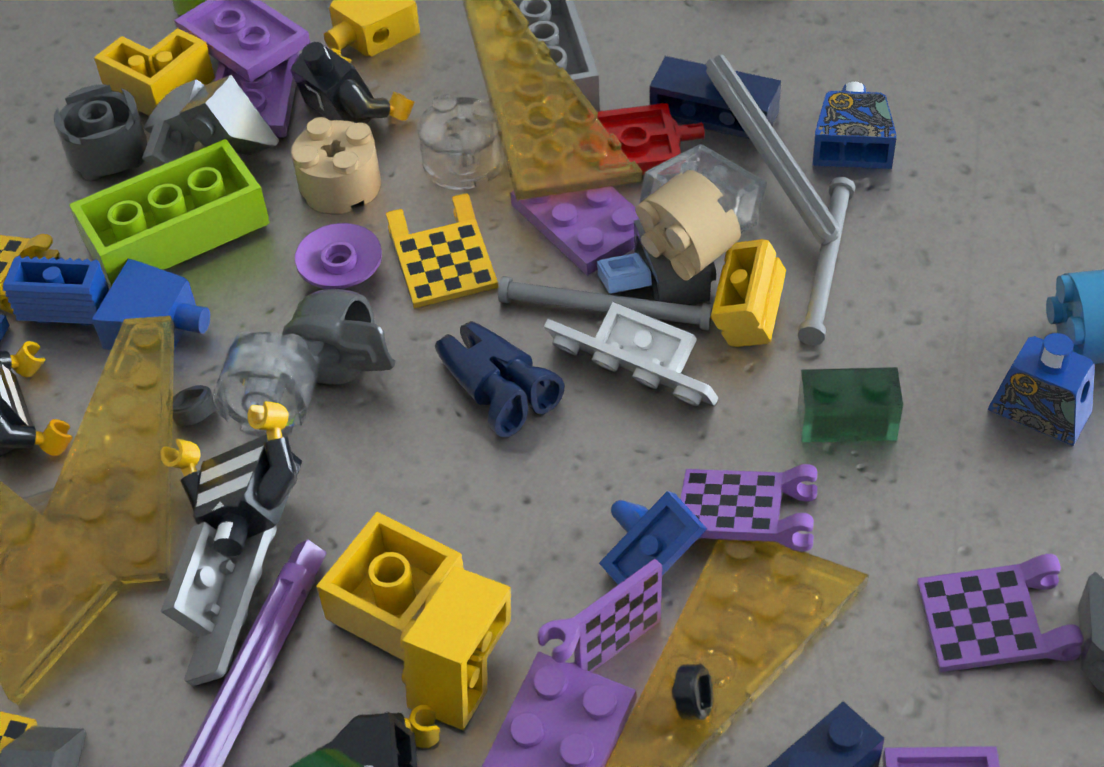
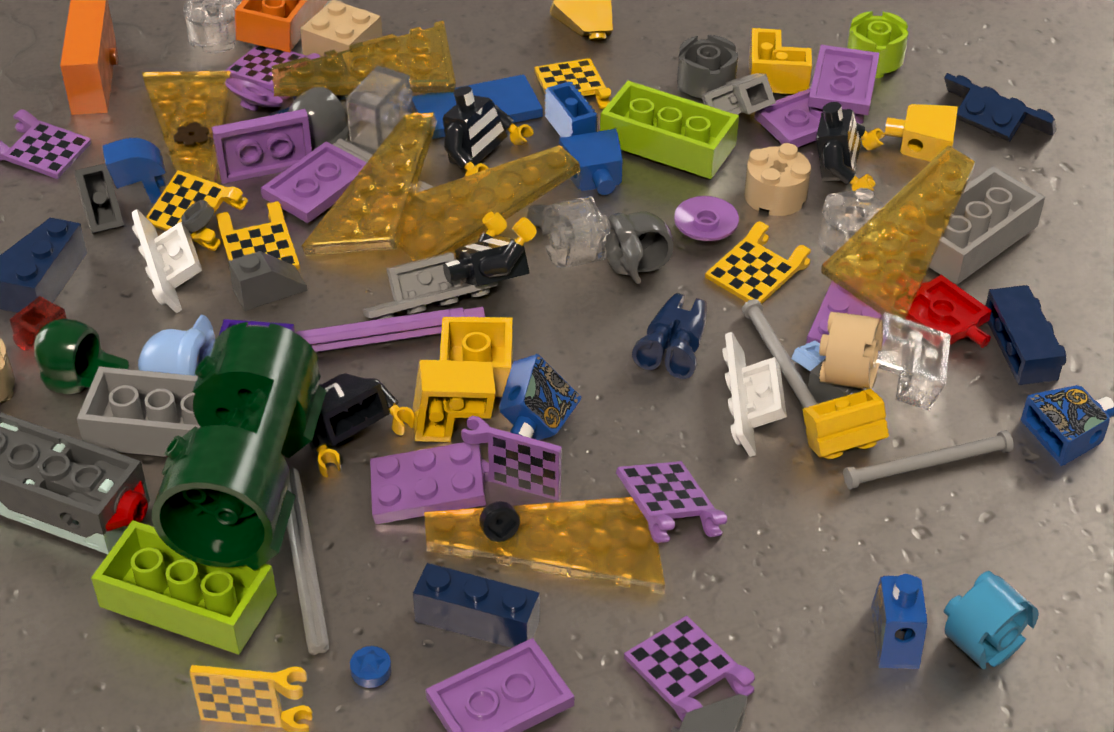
camera: 55 degrees right, 5 degrees down
slope [179,75,279,155] -> none
blue plate [599,491,707,585] -> none
light grey axle [706,55,840,245] -> none
clear green brick [797,367,903,442] -> none
none -> torso [499,354,582,440]

